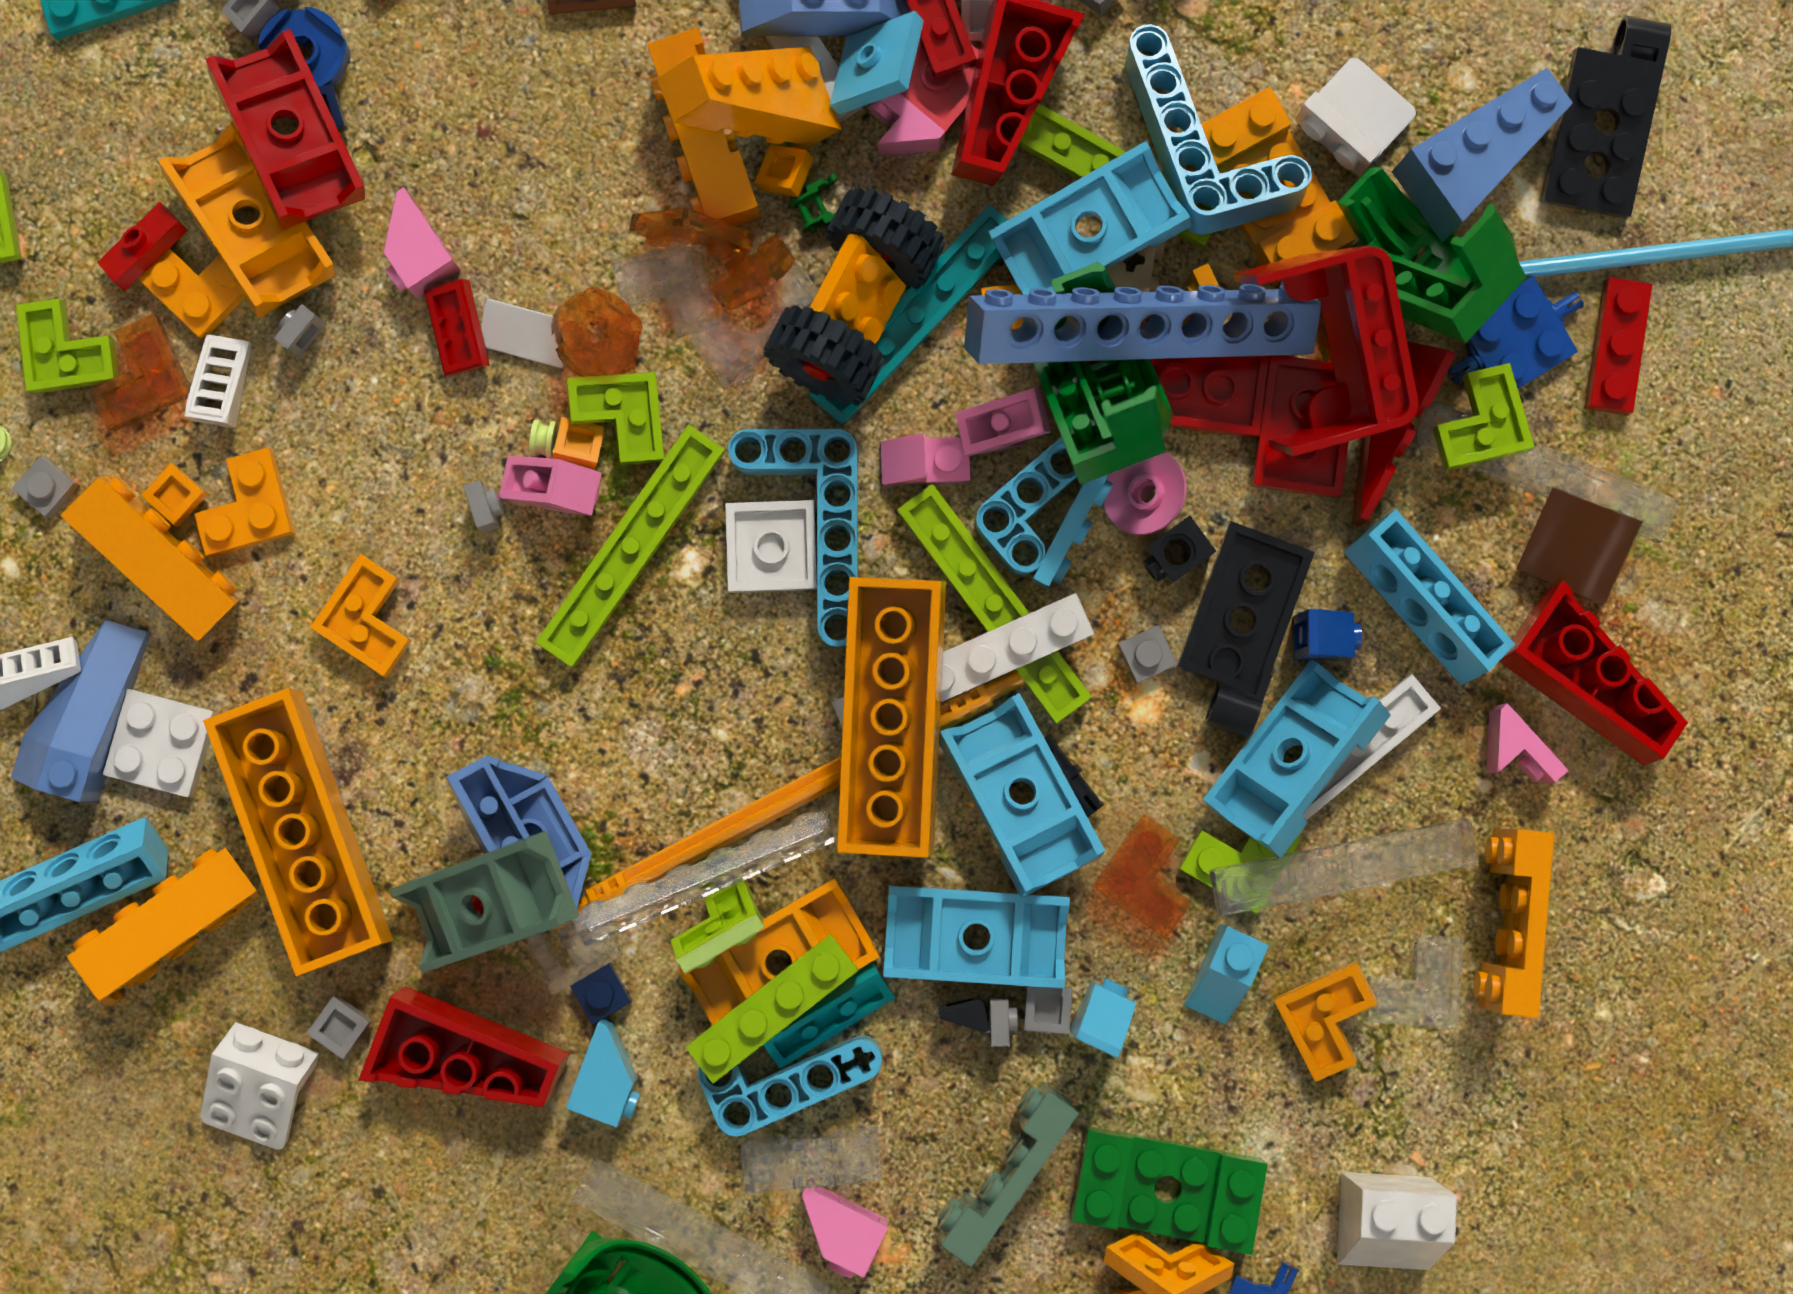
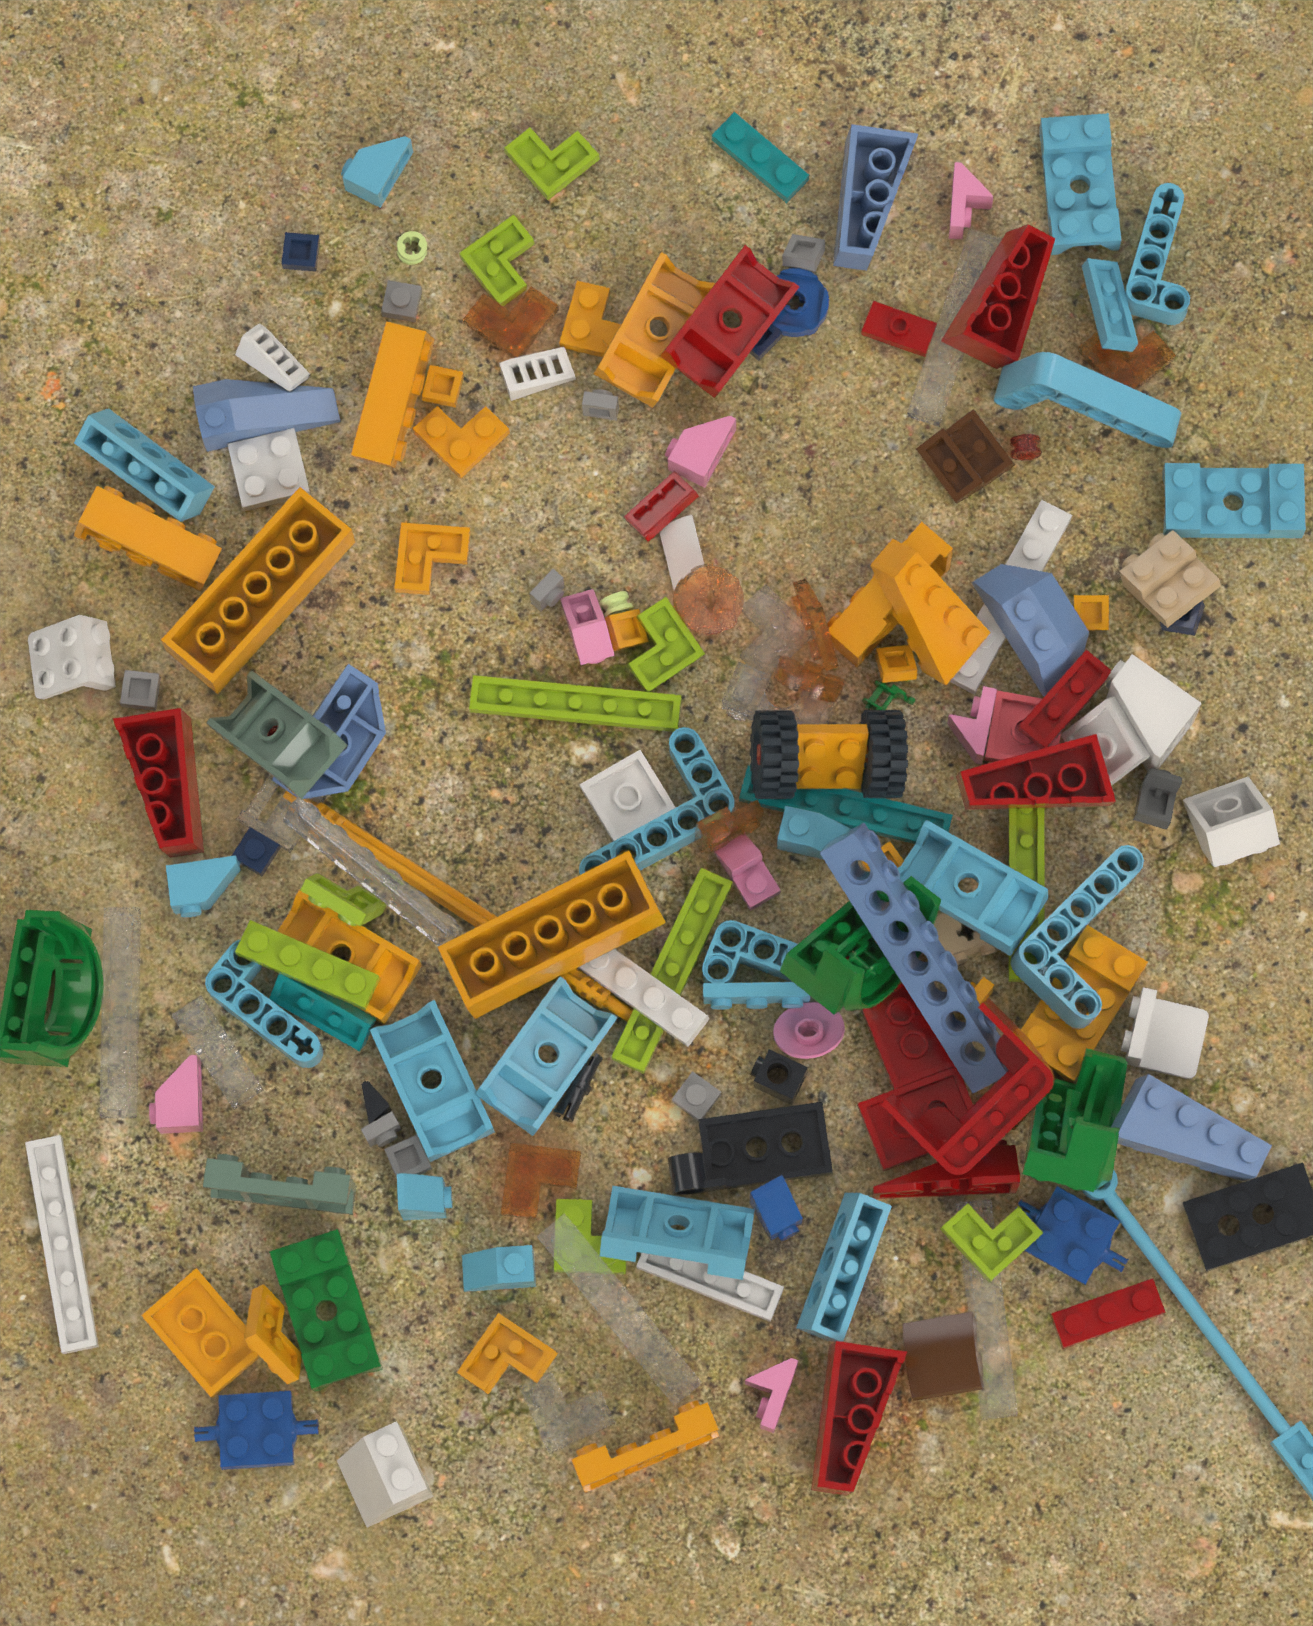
camera: 65 degrees right, 10 degrees down
red plate [97,202,188,291] -> none
medium azure plate [829,11,924,115] -> none
bright pink slope [955,388,1051,456] -> none
none -> clear orange plate [695,800,764,853]
none -> medium azure slope [777,806,852,860]

